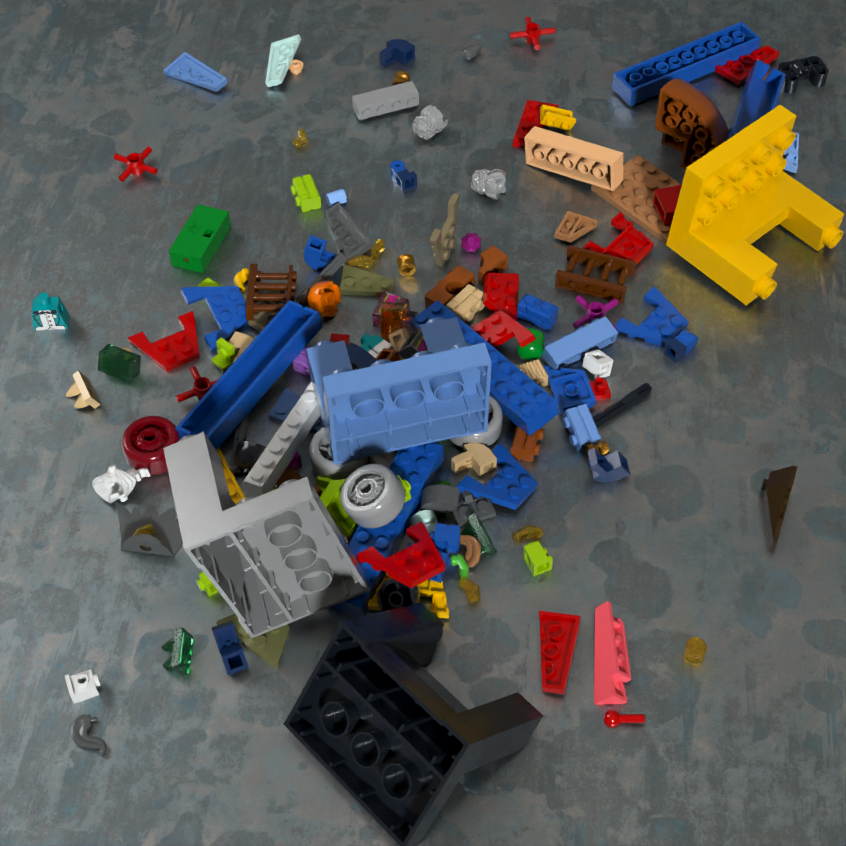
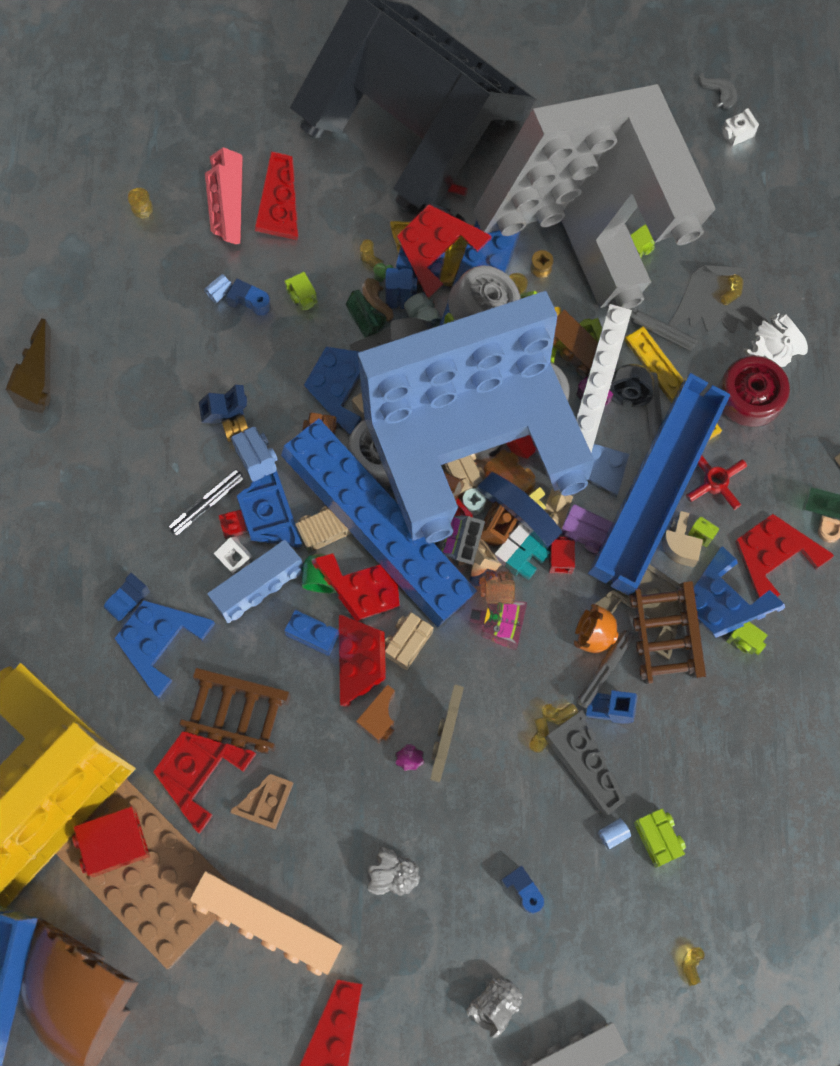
camera: 170 degrees right, 20 degrees up
green brick [169,204,231,273] -> none
yellow arm [234,268,250,293] -> none
olive wing [340,264,395,297] -> none
pearl gold wheel [397,254,416,276] -> none
dark orange arch [424,265,475,308] -> none
clear yellow arm [512,525,543,542] -> none
yellow bracket [540,104,576,130] -> none
magenta bar [573,295,619,329] -> none
red bar [603,710,646,728] -> none
none -> light blue piece [204,274,232,303]
none -> leg [226,278,271,316]

